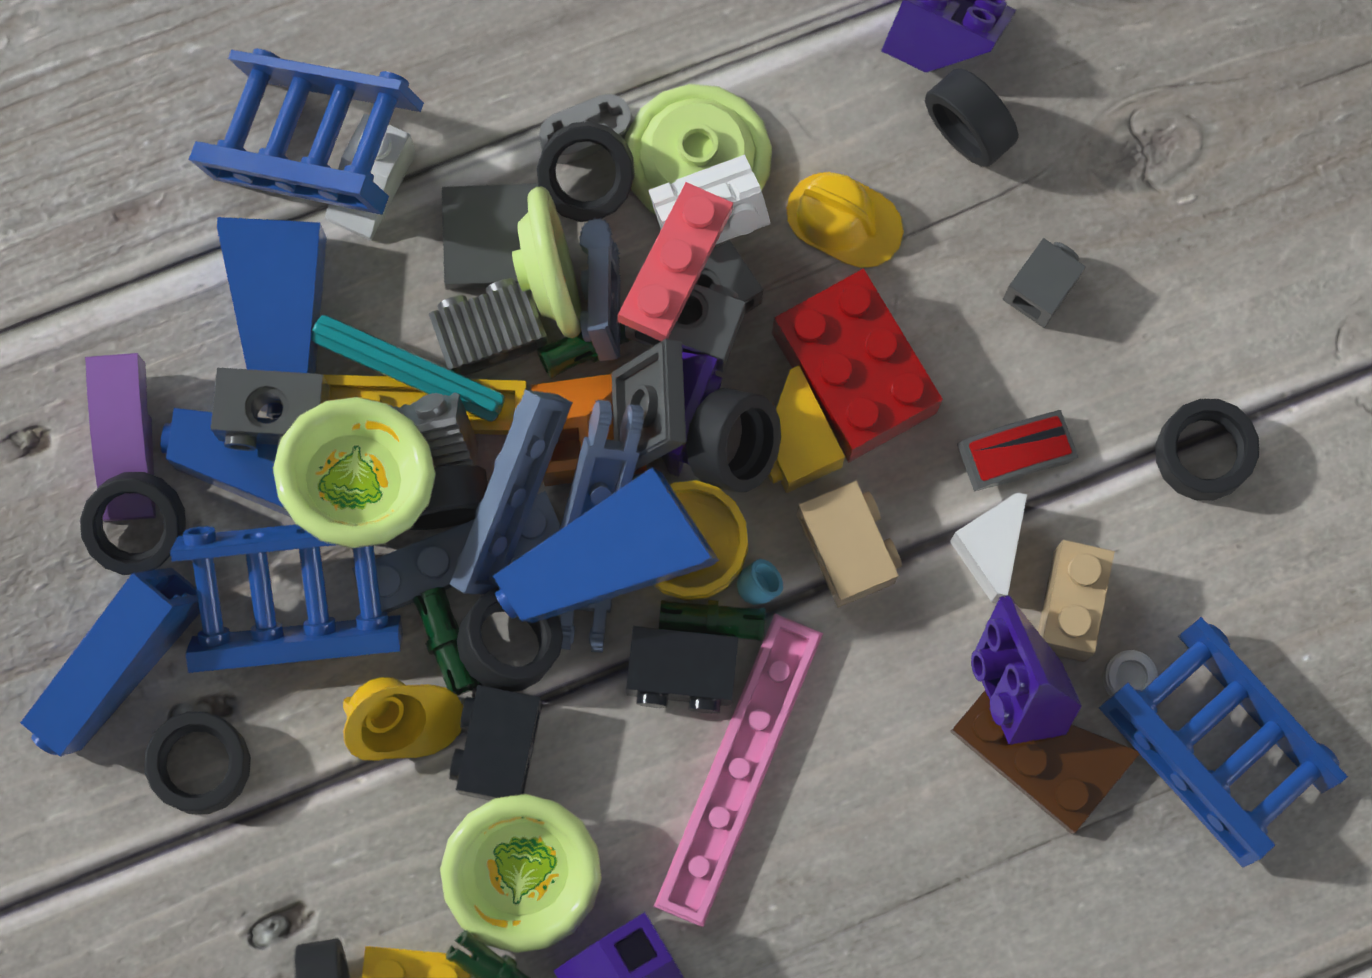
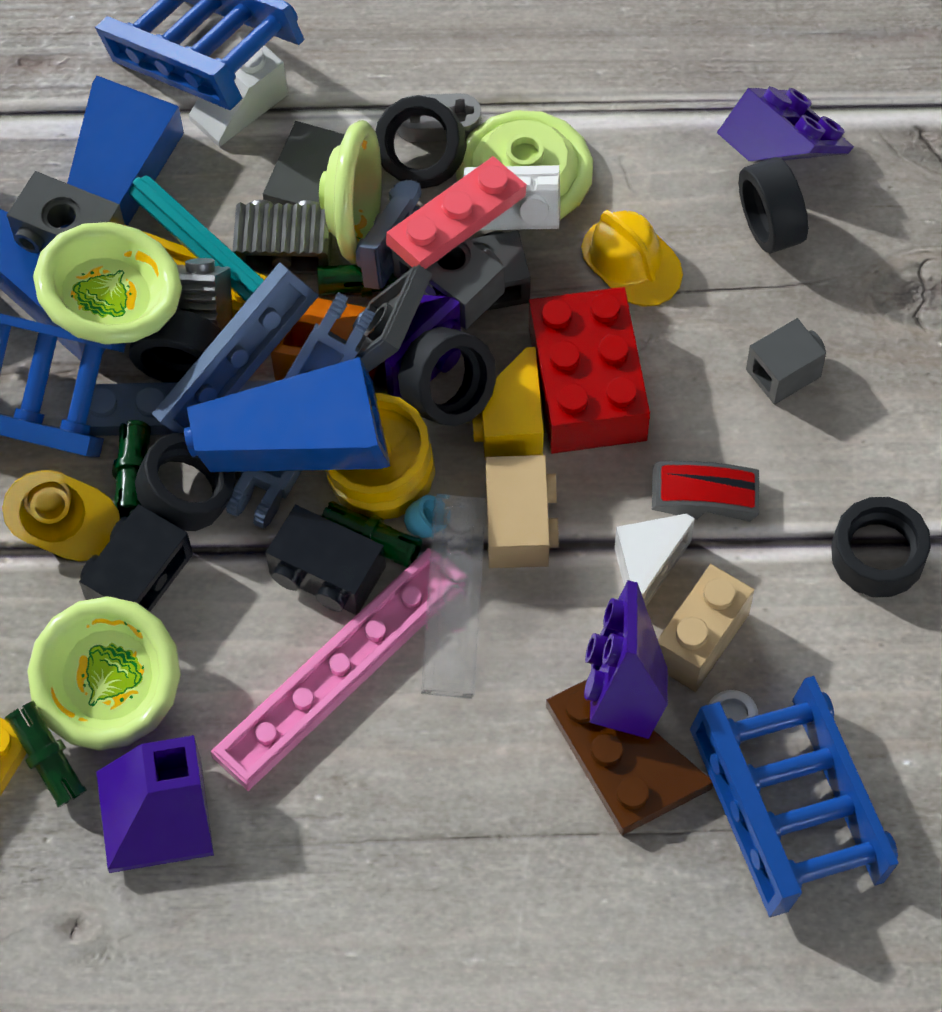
camera: 25 degrees right, 15 degrees down
none -> clear plate [421,494,486,699]

